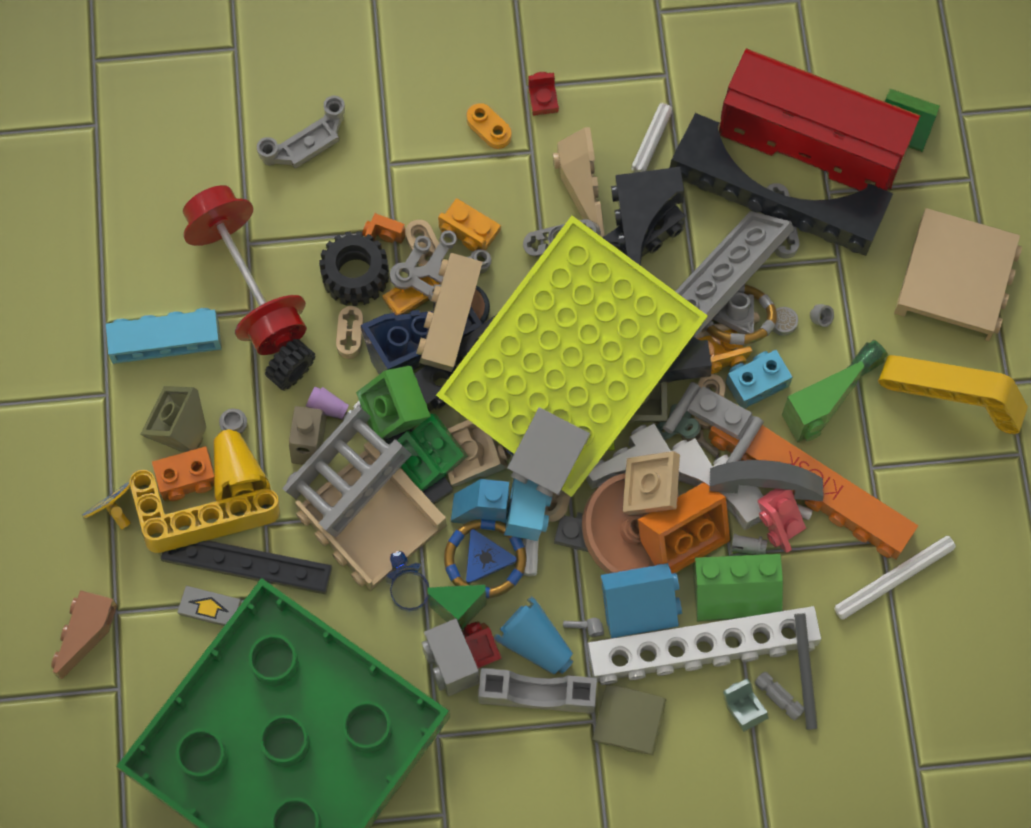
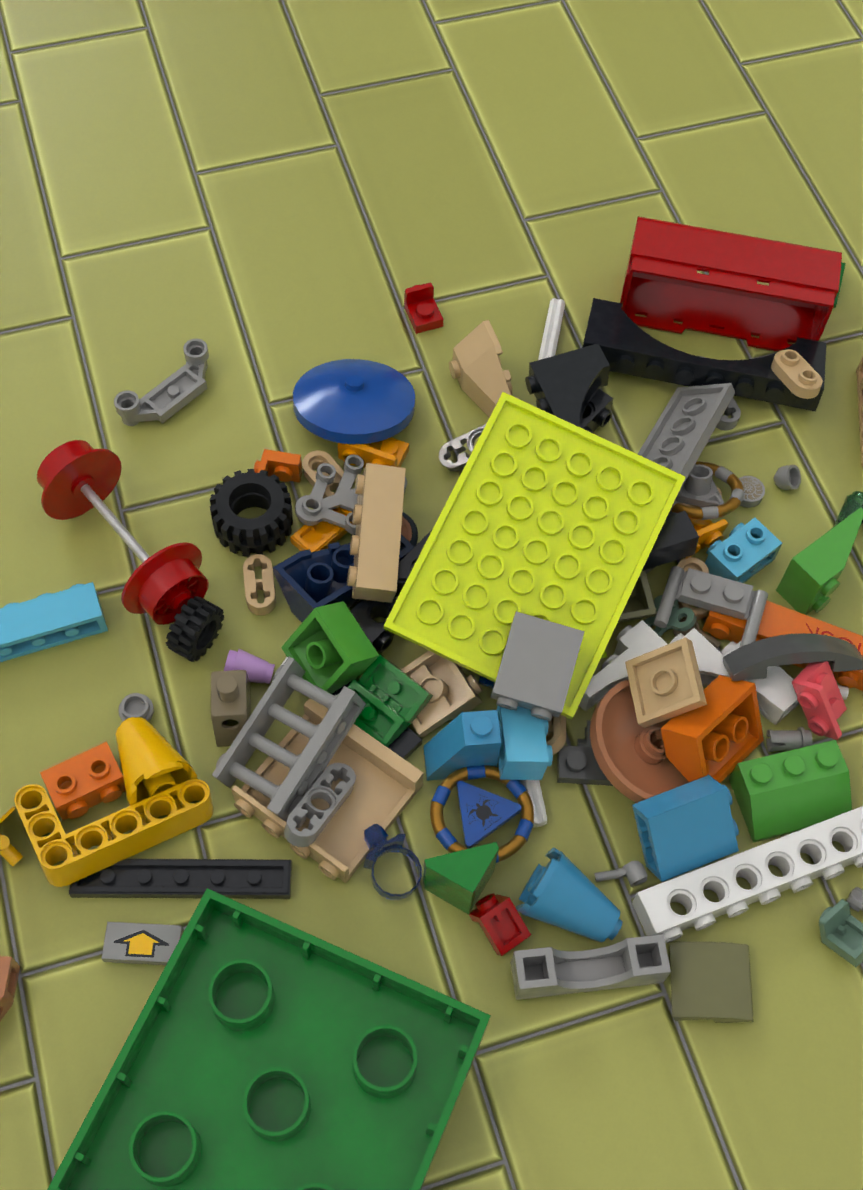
camera: 15 degrees left, 10 degrees down
olive slope [141,386,206,452] -> none
light grey brick [421,619,480,696] -> none
light orange plate [467,103,511,149] -> none
none -> light grey beam [284,763,356,847]
none -> blue dish [293,359,415,444]
none -> tan plate [771,349,823,399]

